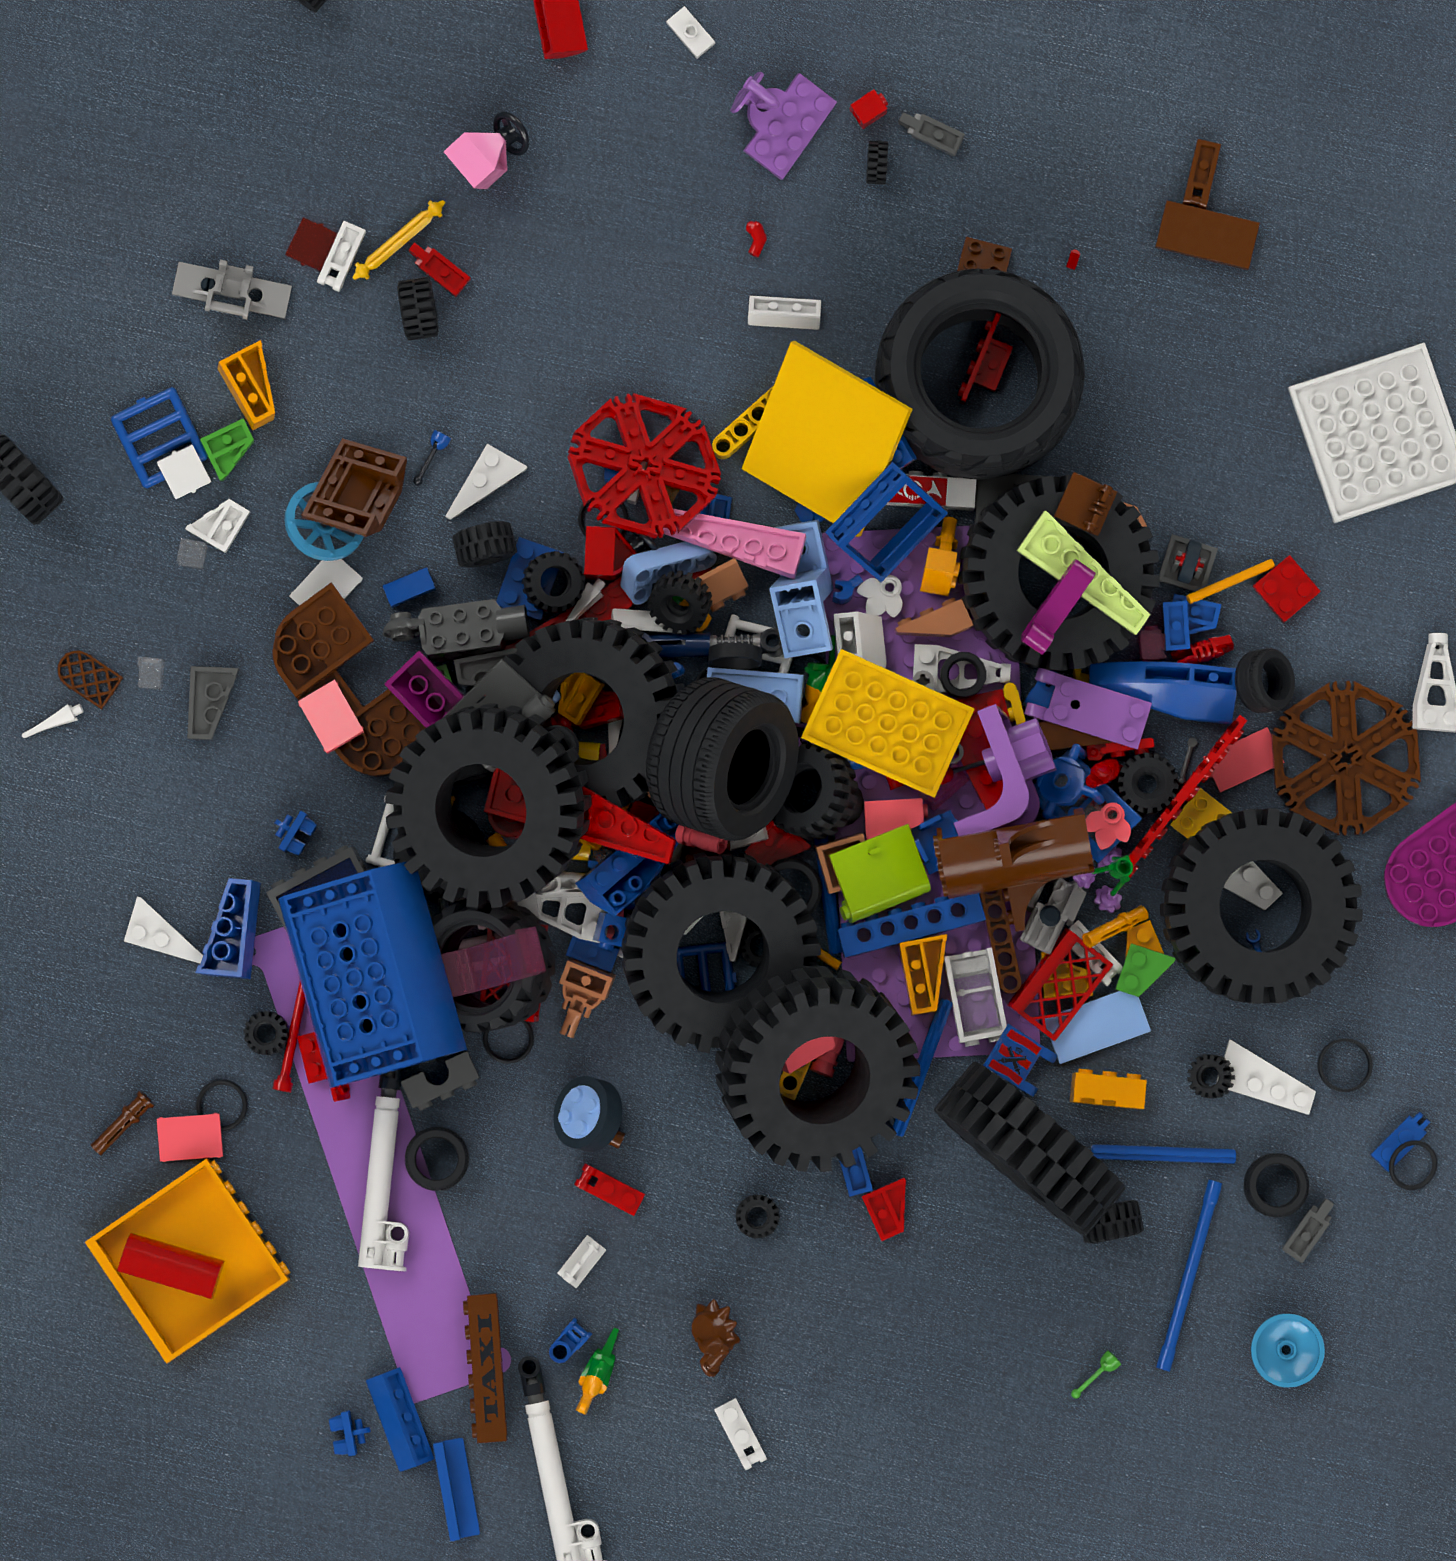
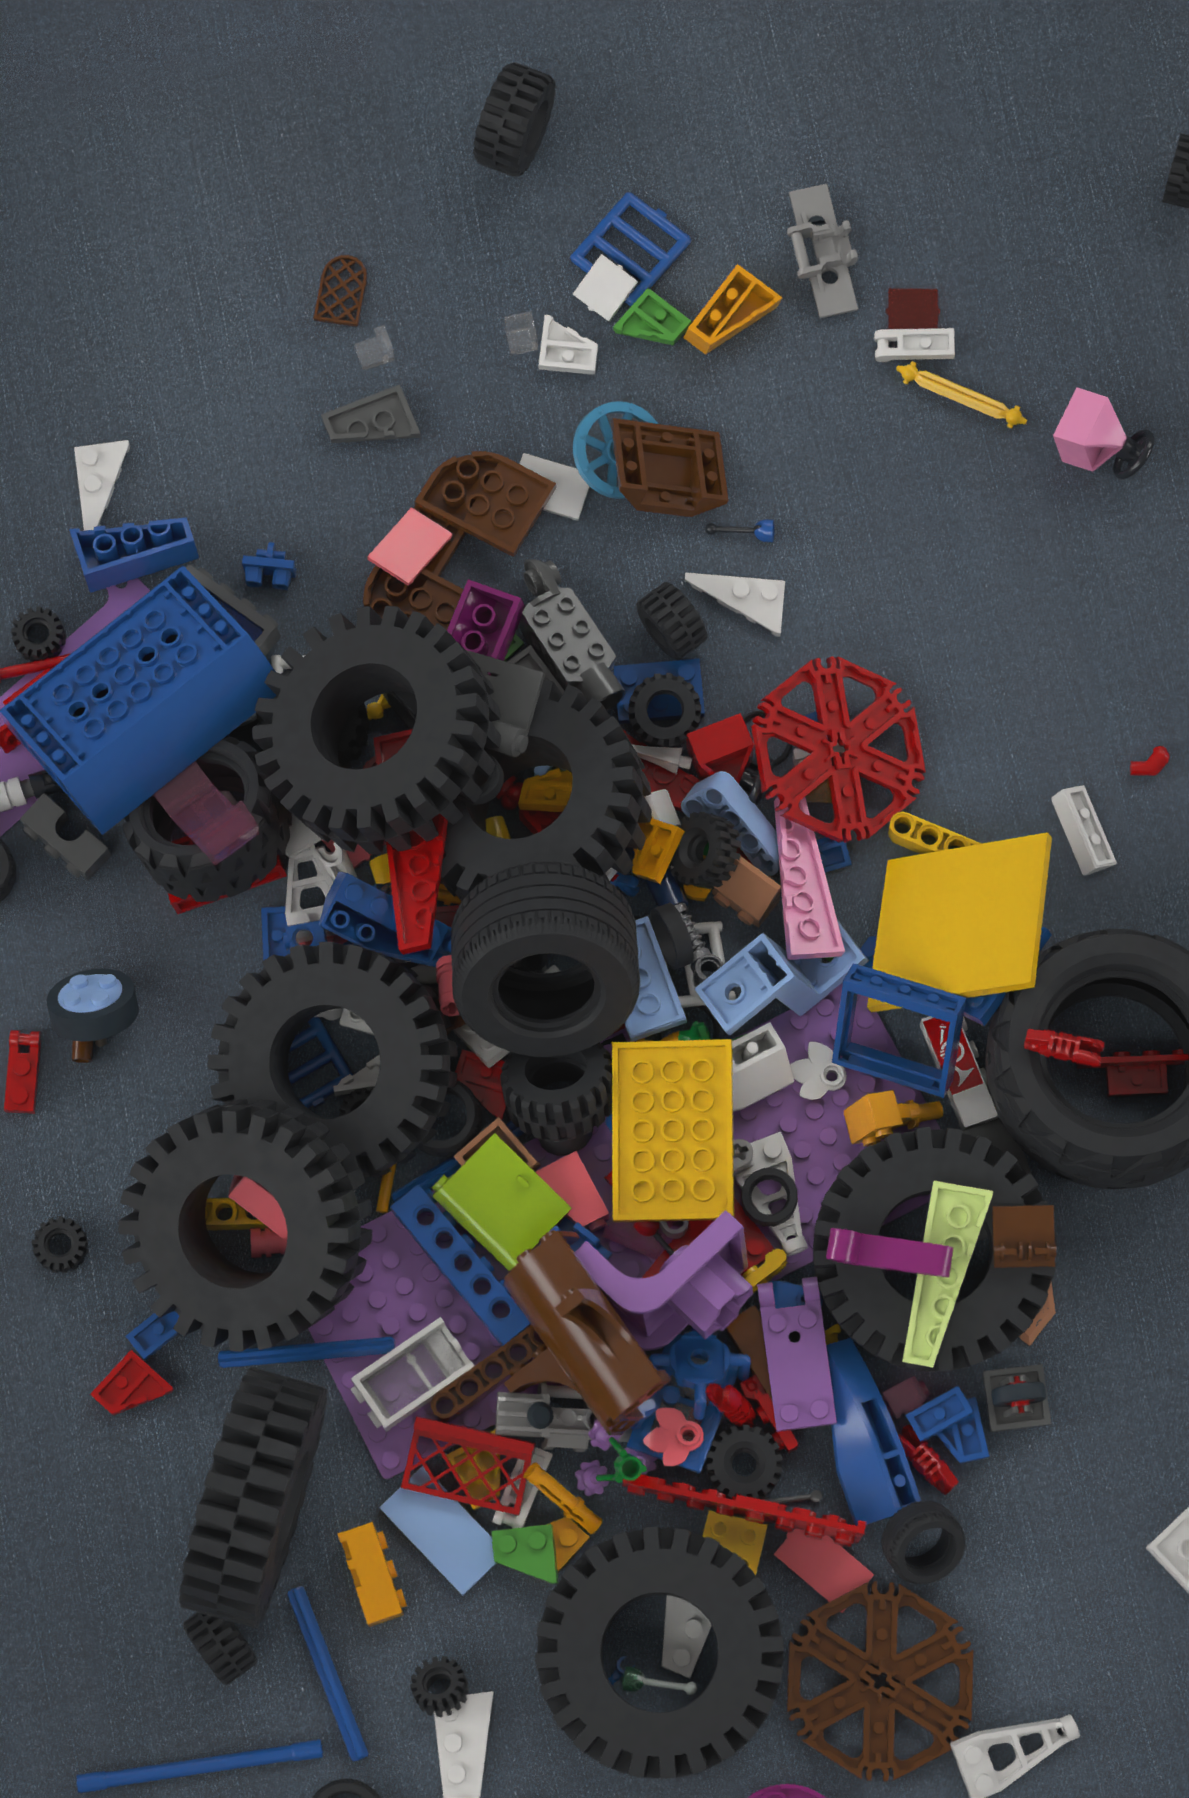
camera: 70 degrees right, 10 degrees down
white piece [22,704,84,738] -> none
blue slope [383,567,436,608] -> none
black tyre [397,277,439,341] -> none
red hinge [409,242,471,297] -> none
black tyre [483,1021,534,1064] -> none
nougat brick [559,958,616,1038] -> none
blue piece [832,574,863,605] -> none
nougat slope [894,597,973,637] -> none
light orange wedge [898,934,947,1016] -> none
flag [983,1024,1058,1097] -> none
bright green hinge [1071,1350,1121,1399] -> none
light orange bar [1186,559,1275,604] -> none
red plate [1252,555,1321,623] -> none
none -> hinge [622,1666,697,1694]
none -> light orange wing [632,818,685,884]
none -> red hinge [1024,1029,1105,1067]

